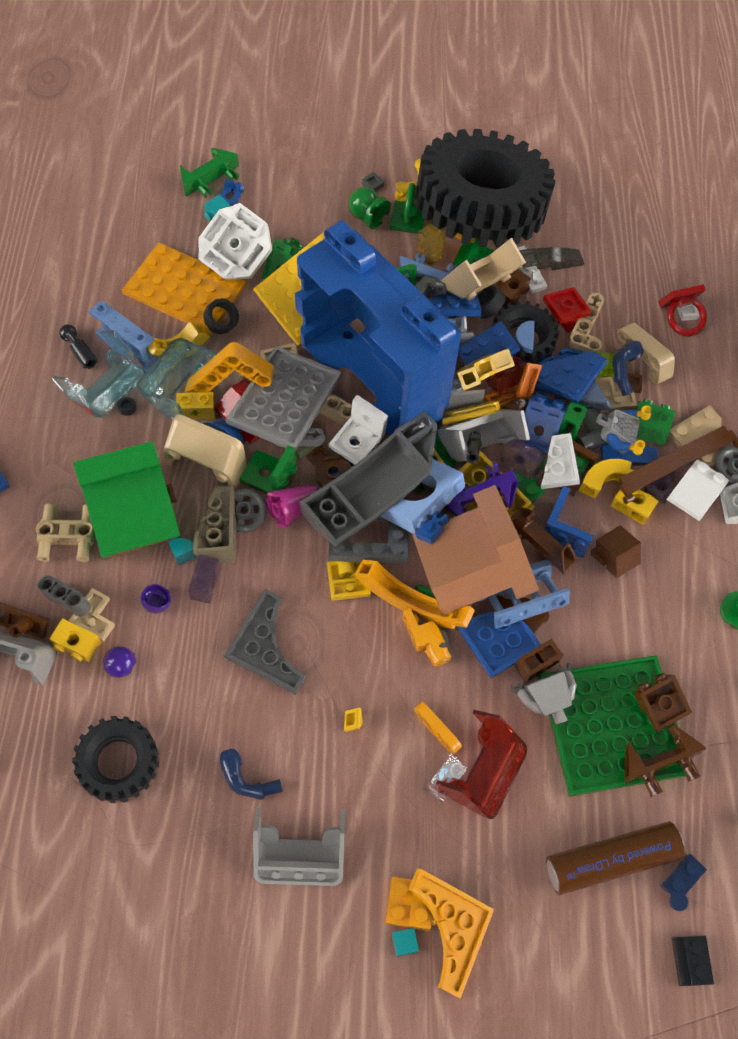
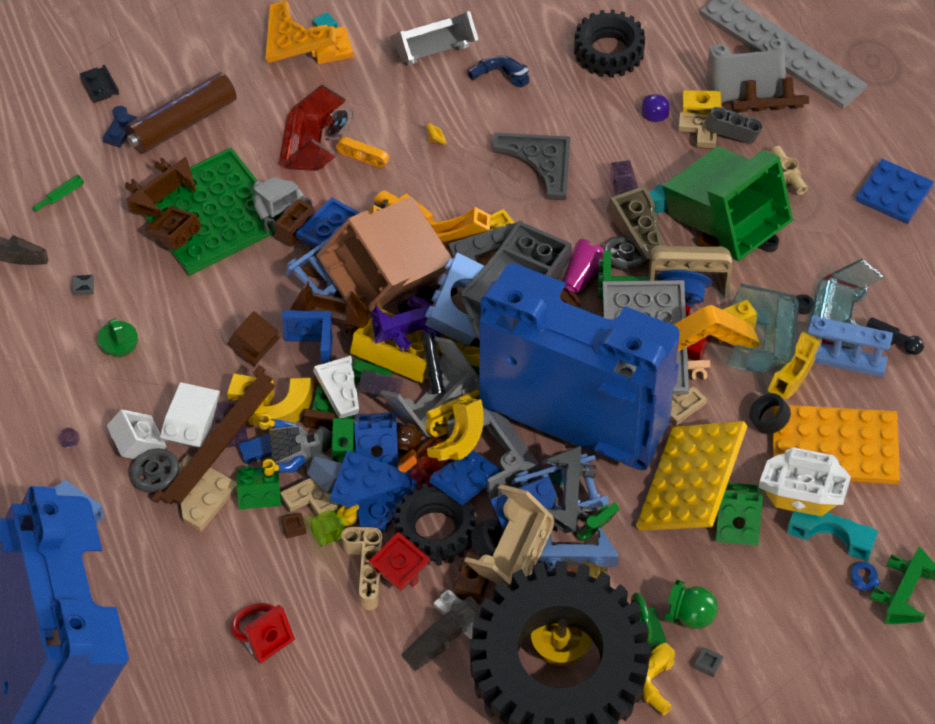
camera: 160 degrees right, 10 degrees down
dark purple hair [141,584,172,614] -> none
blue plate [415,511,449,544] -> none
medium blue tile [515,321,534,353] -> none
dark blue piece [612,341,644,396] -> none
tan beam [617,323,675,385] -> none

